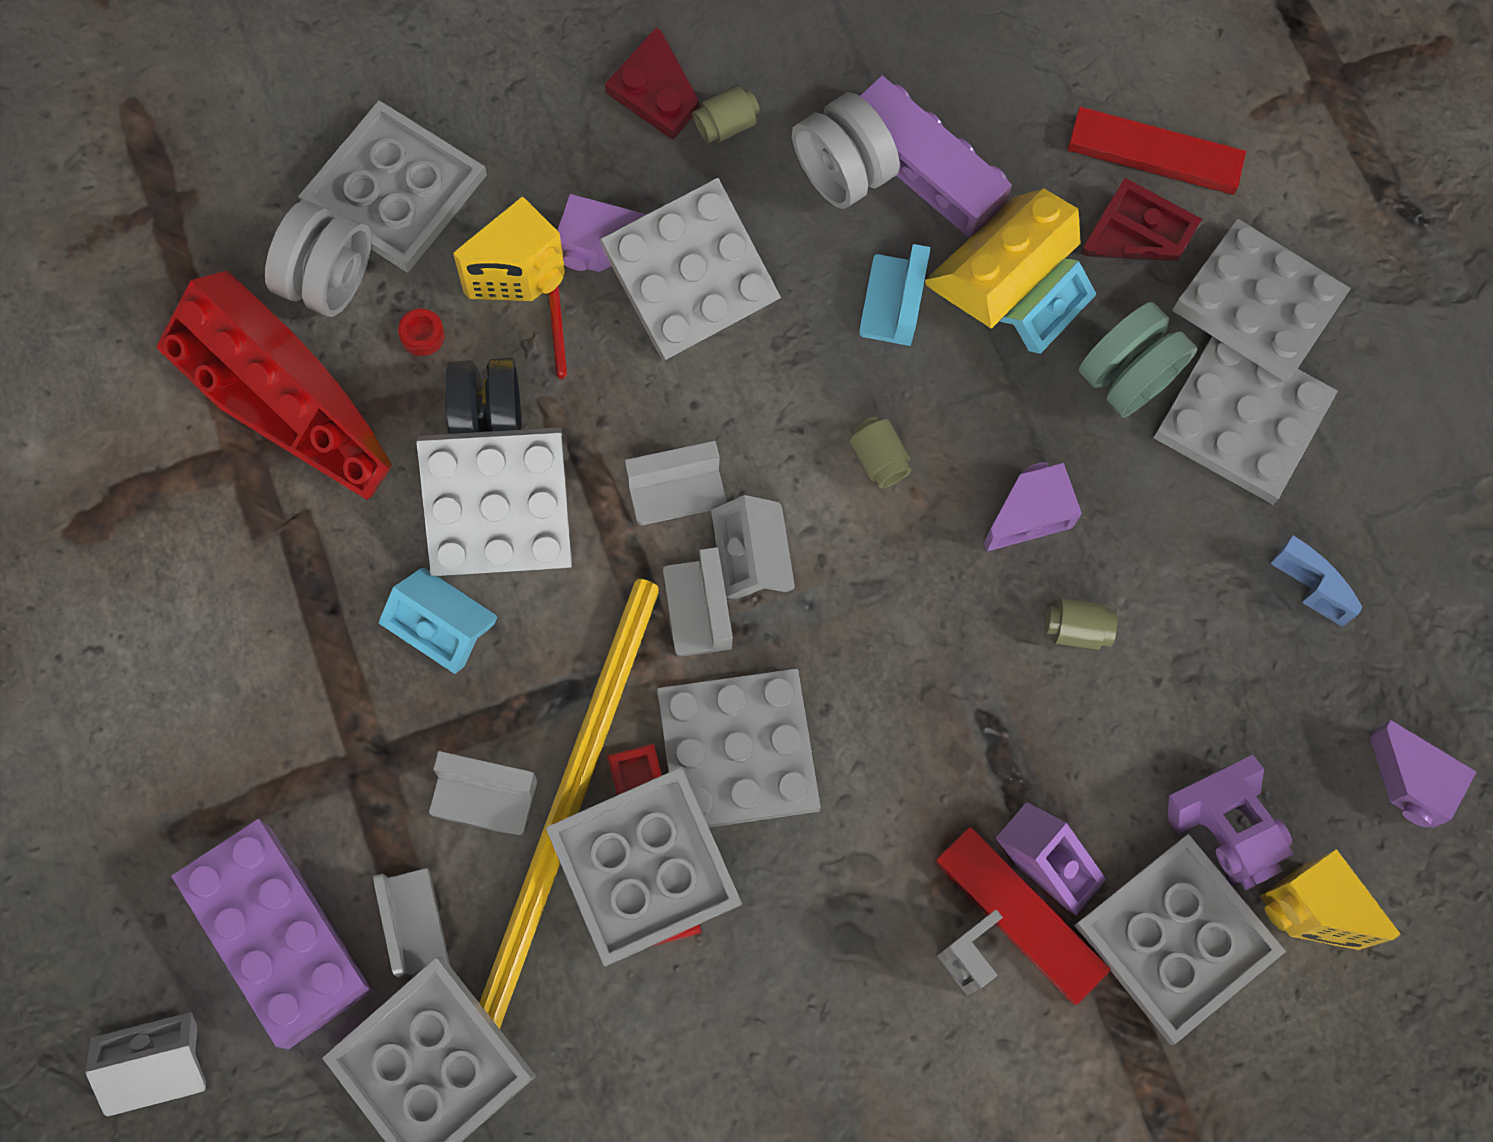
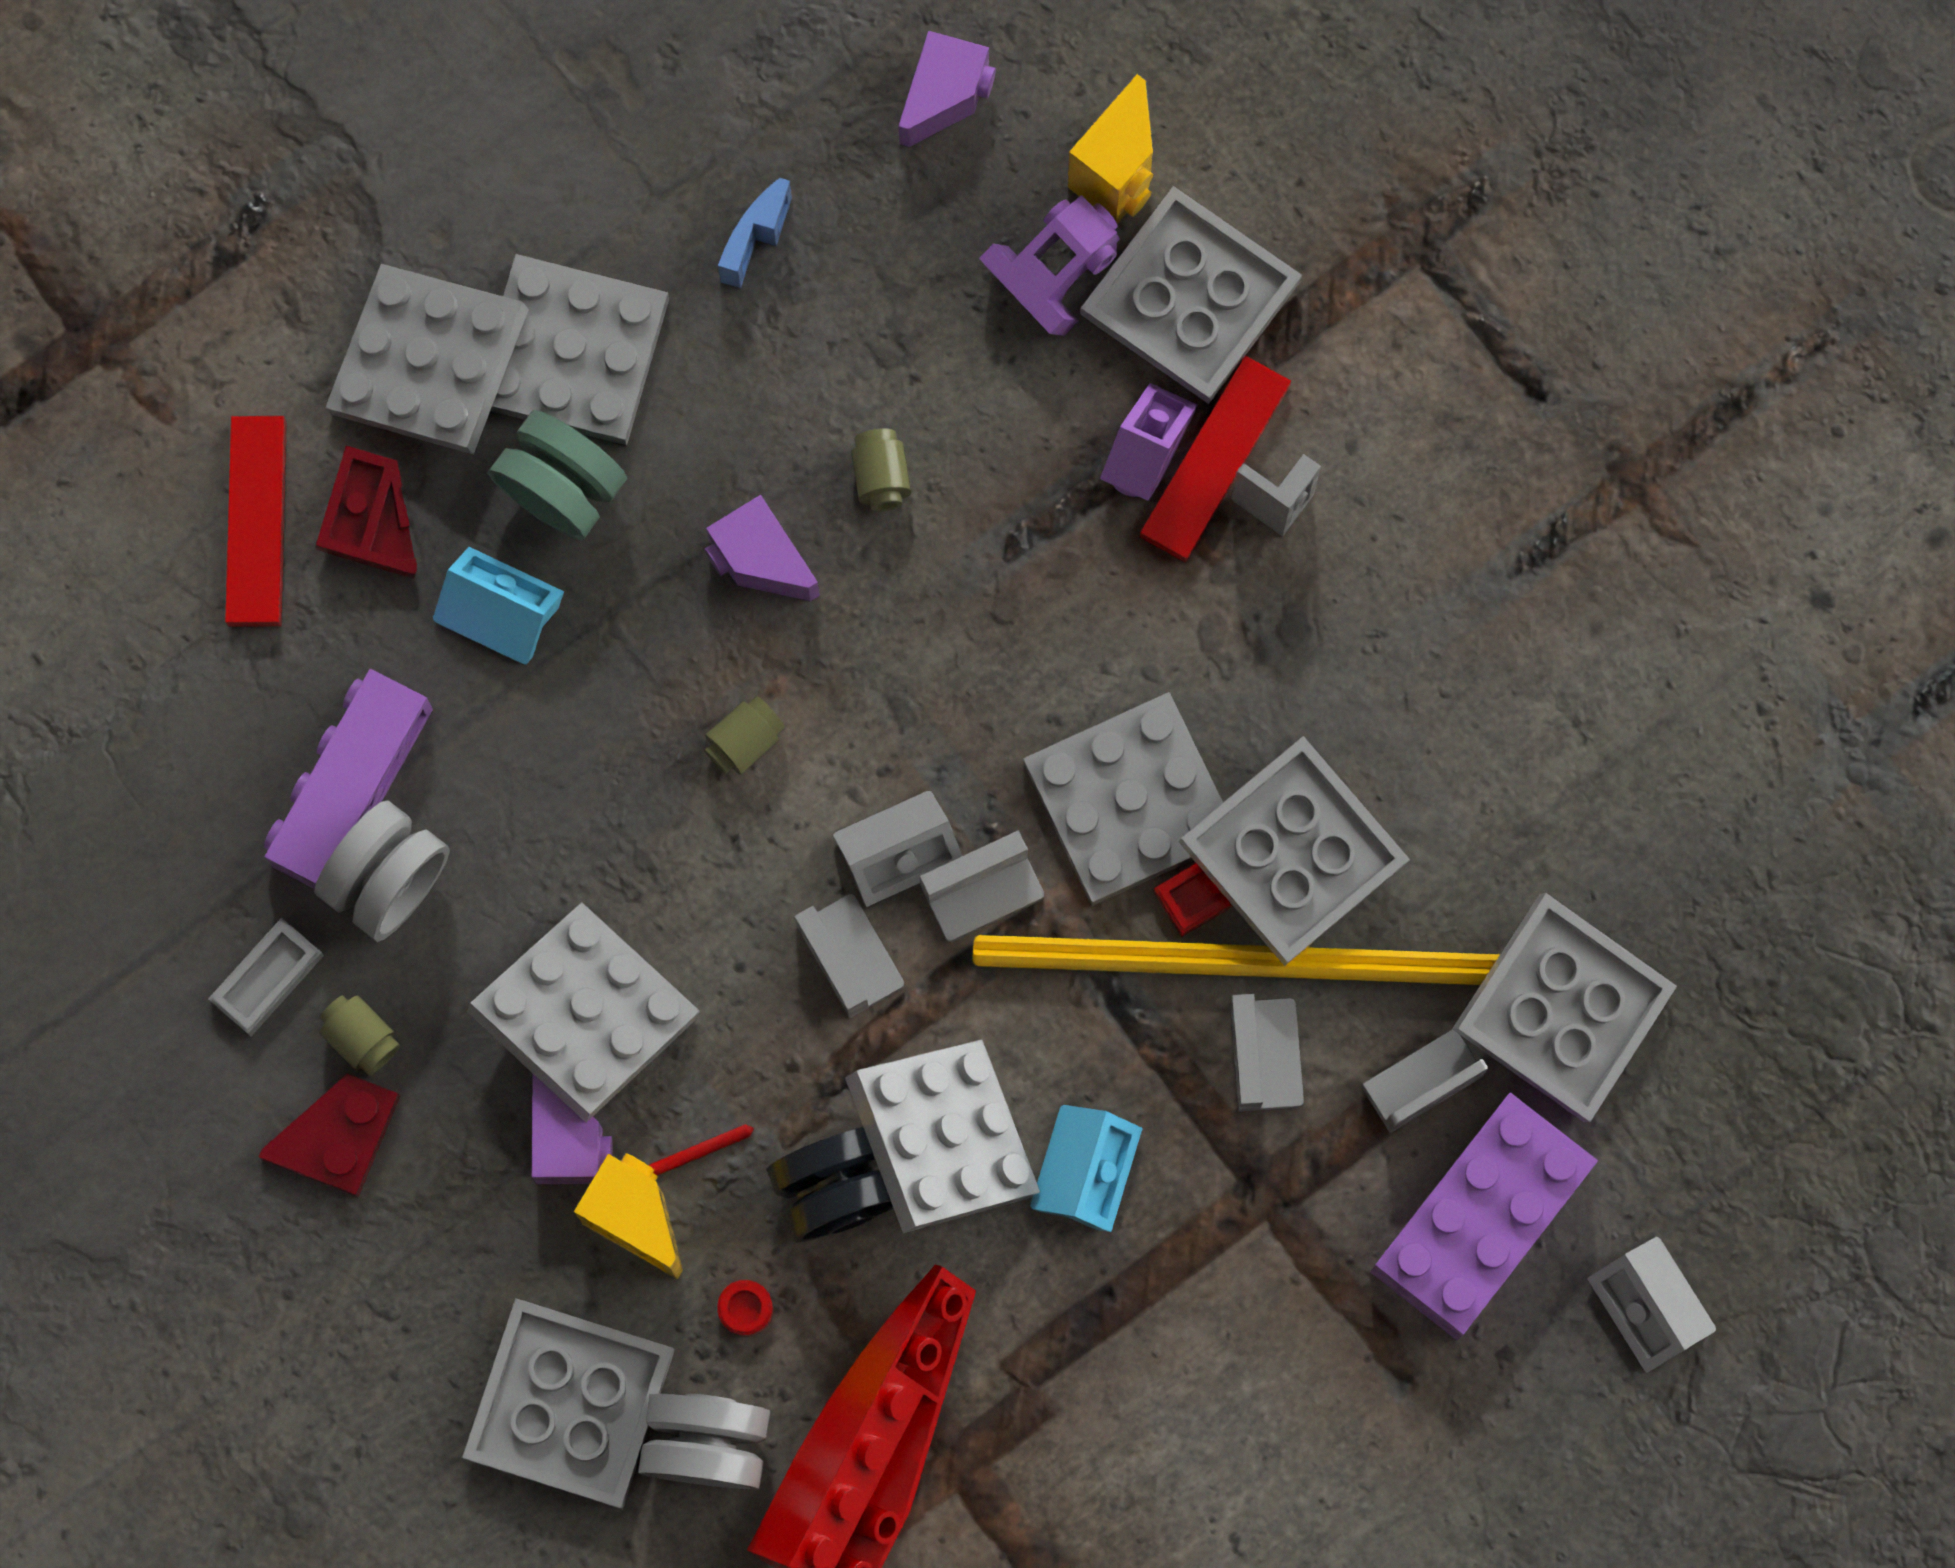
camera: 100 degrees left, 5 degrees up
medium azure panel [859,244,930,346] -> none
yellow slope [925,188,1081,329] -> none
none -> light grey tile [208,918,324,1037]

